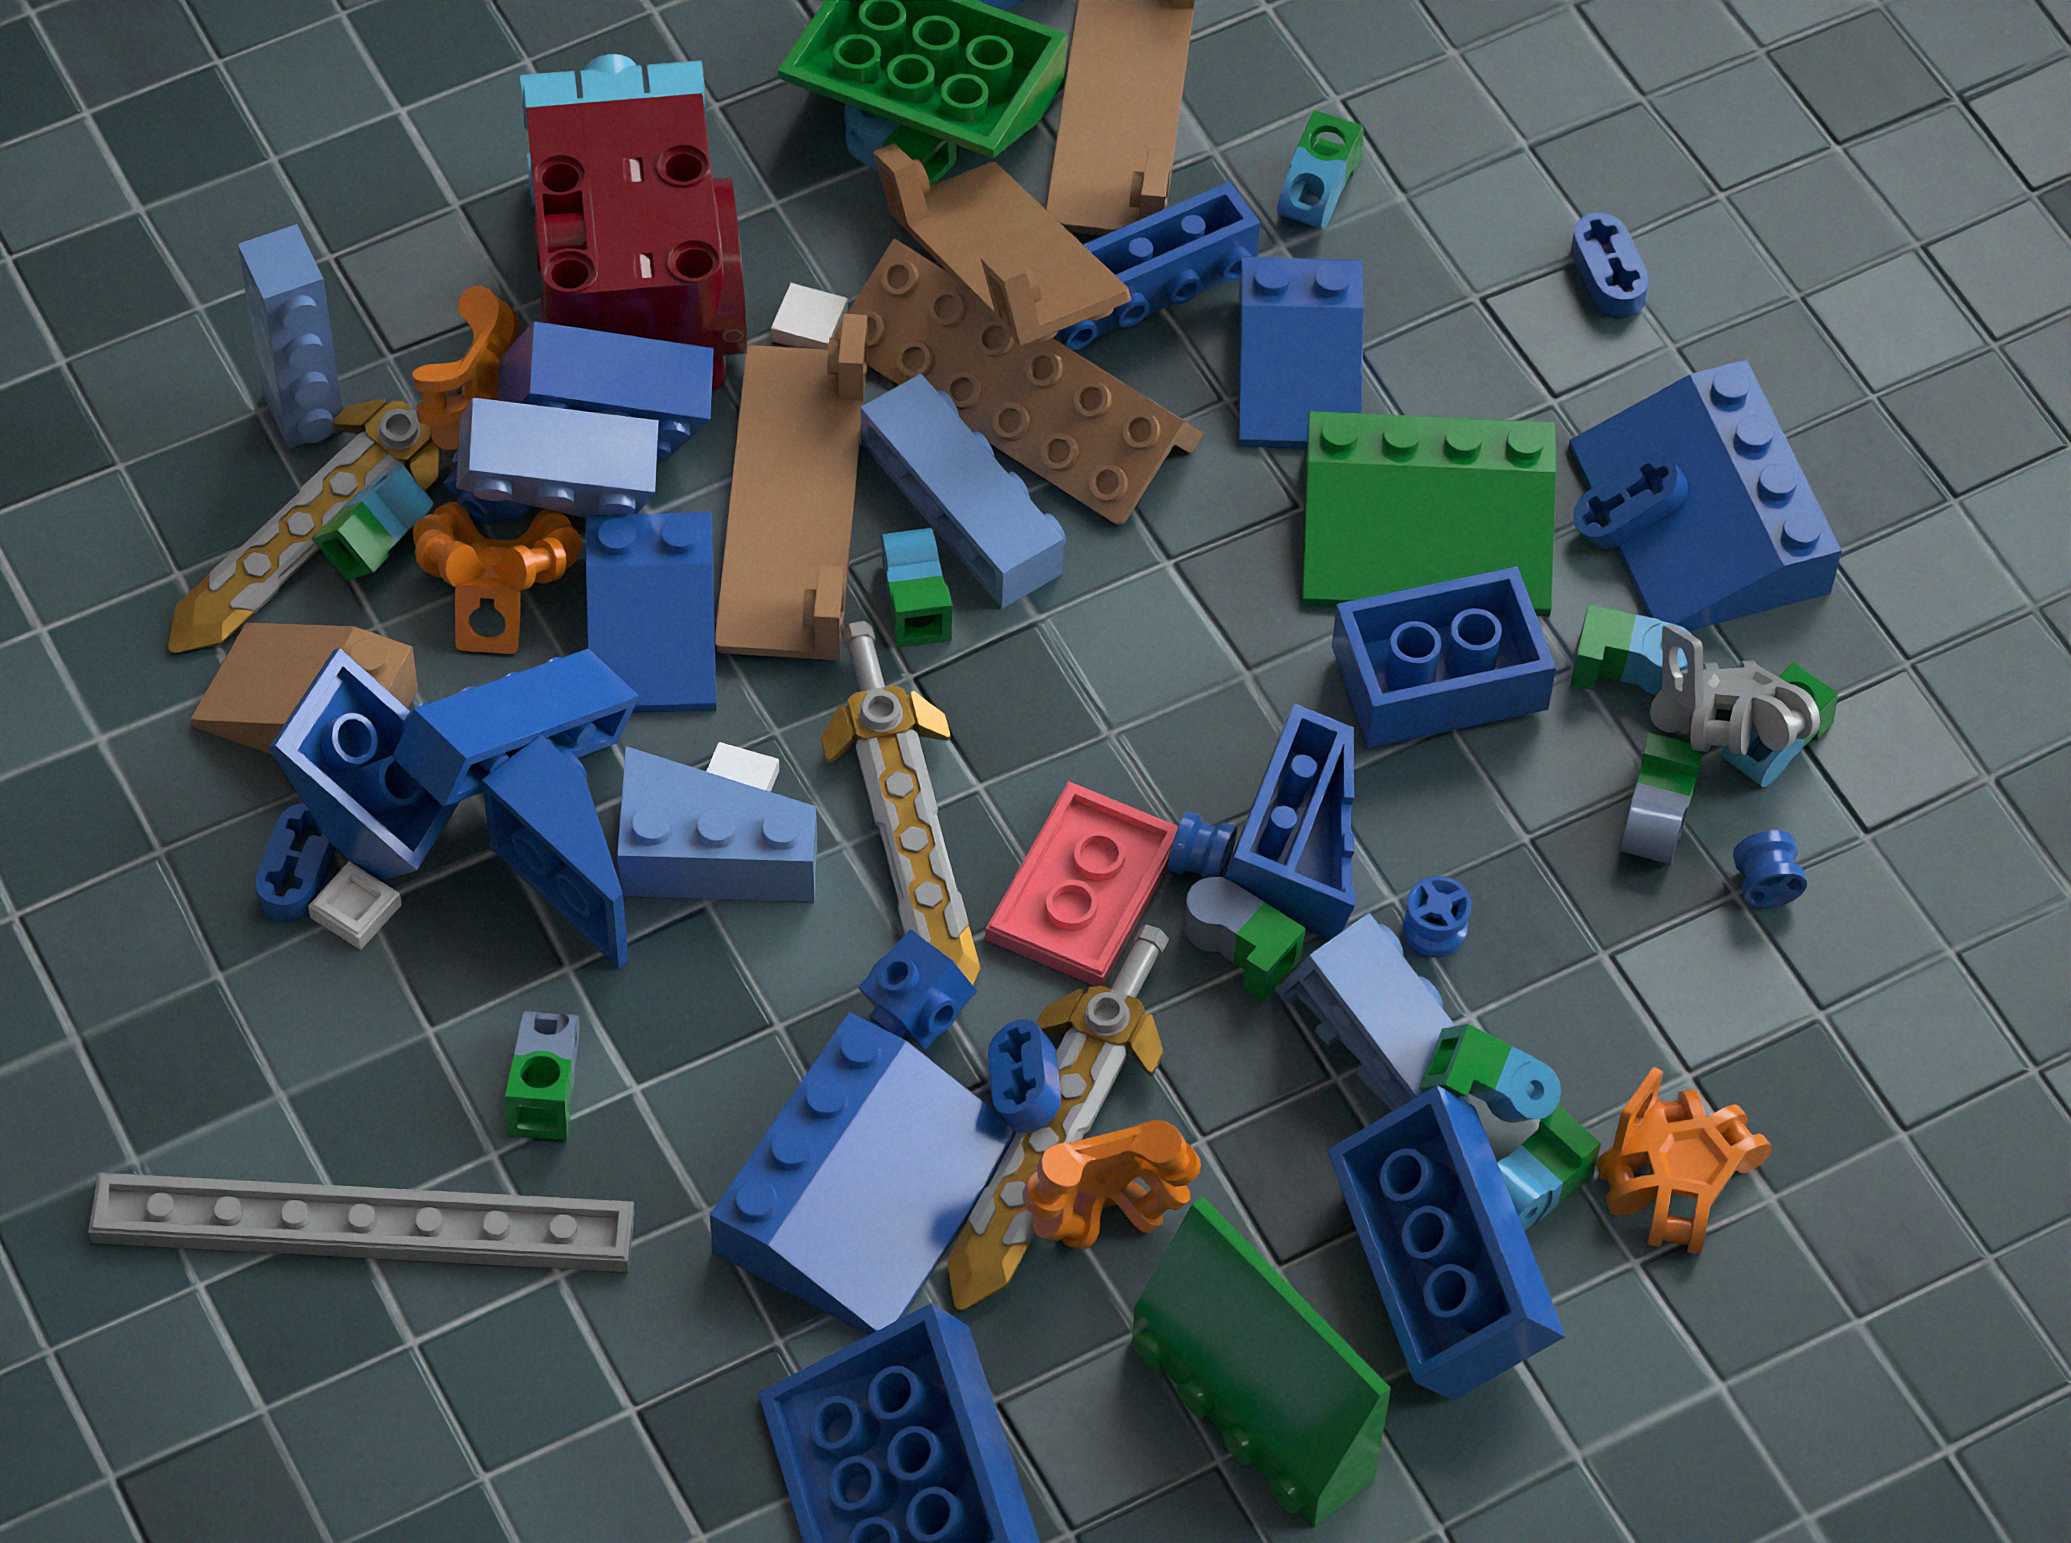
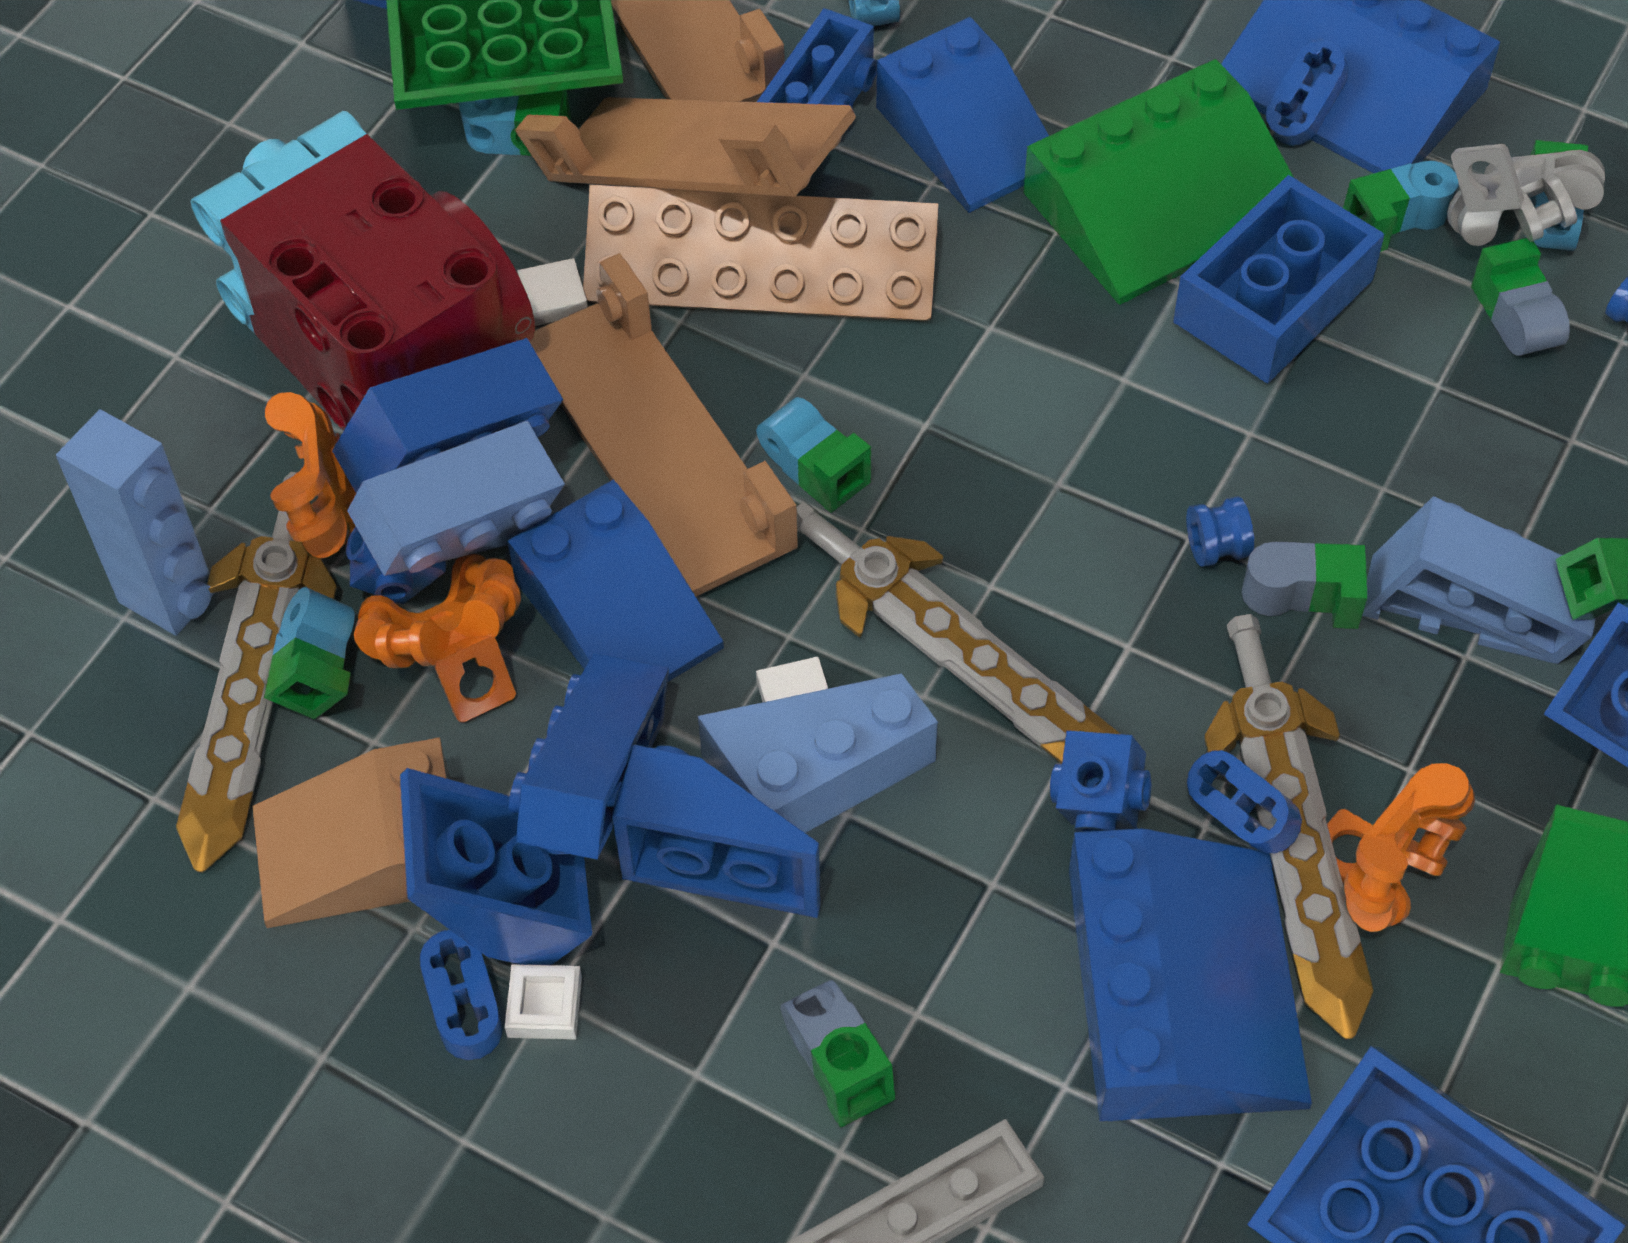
camera: 30 degrees left, 0 degrees up
medium blue brick [860,374,1066,609] -> none
coral tile [985,781,1179,986] -> none
blue wedge [1224,703,1355,939] -> none
blue wheel [1403,876,1472,958] -> none

